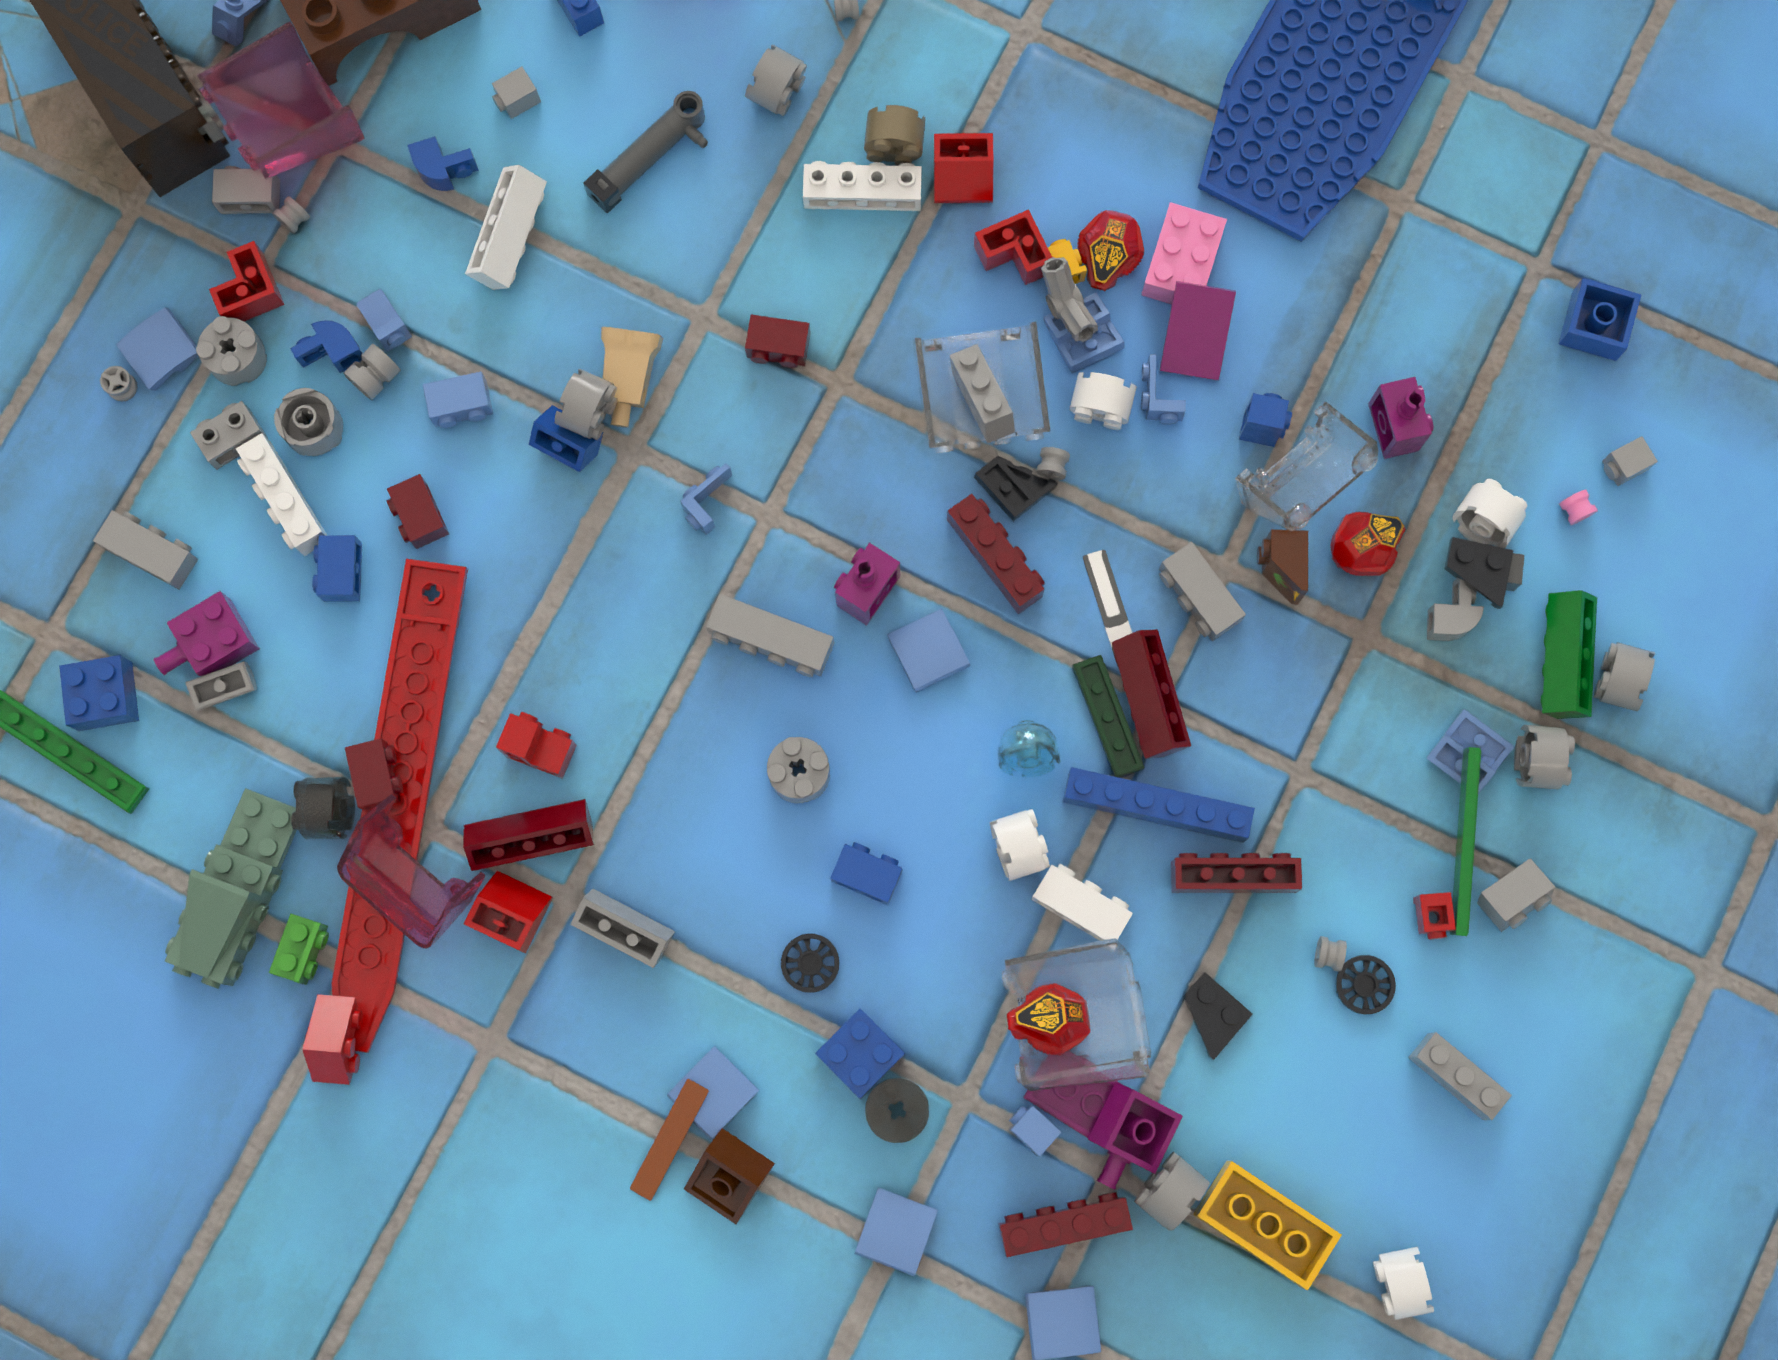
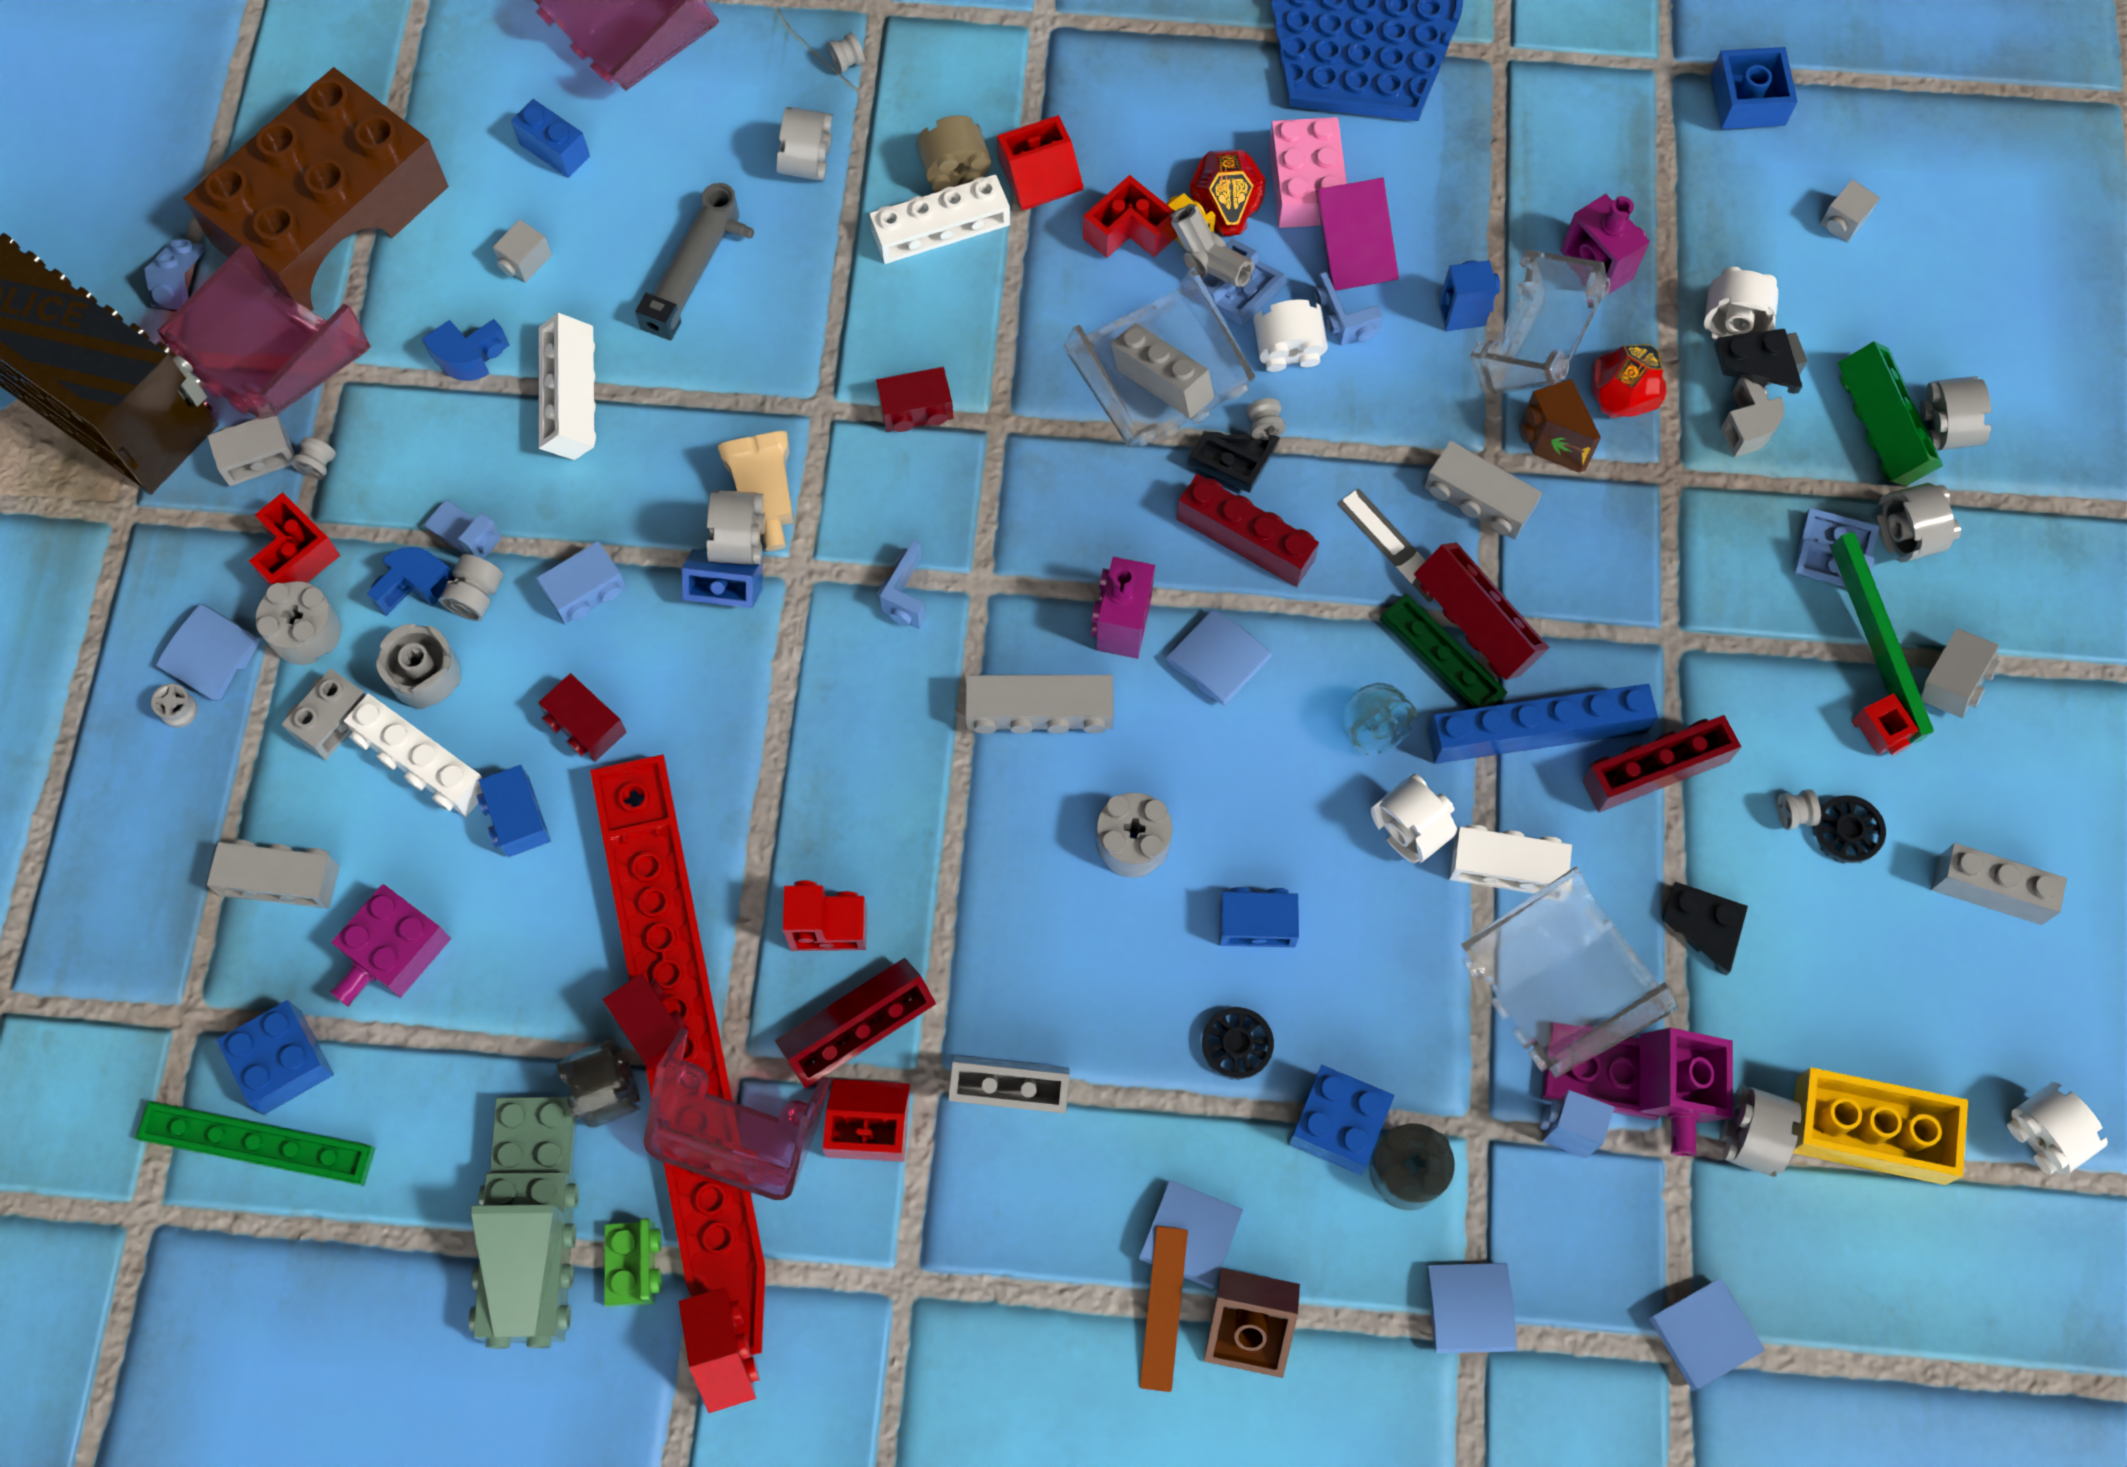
camera: 25 degrees left, 10 degrees down
light grey brick [185,661,257,711] -> none
dark red brick [998,1192,1133,1257] -> none
red helmet [1007,982,1091,1056] -> none
bright pink wheel [1559,489,1598,525] -> none

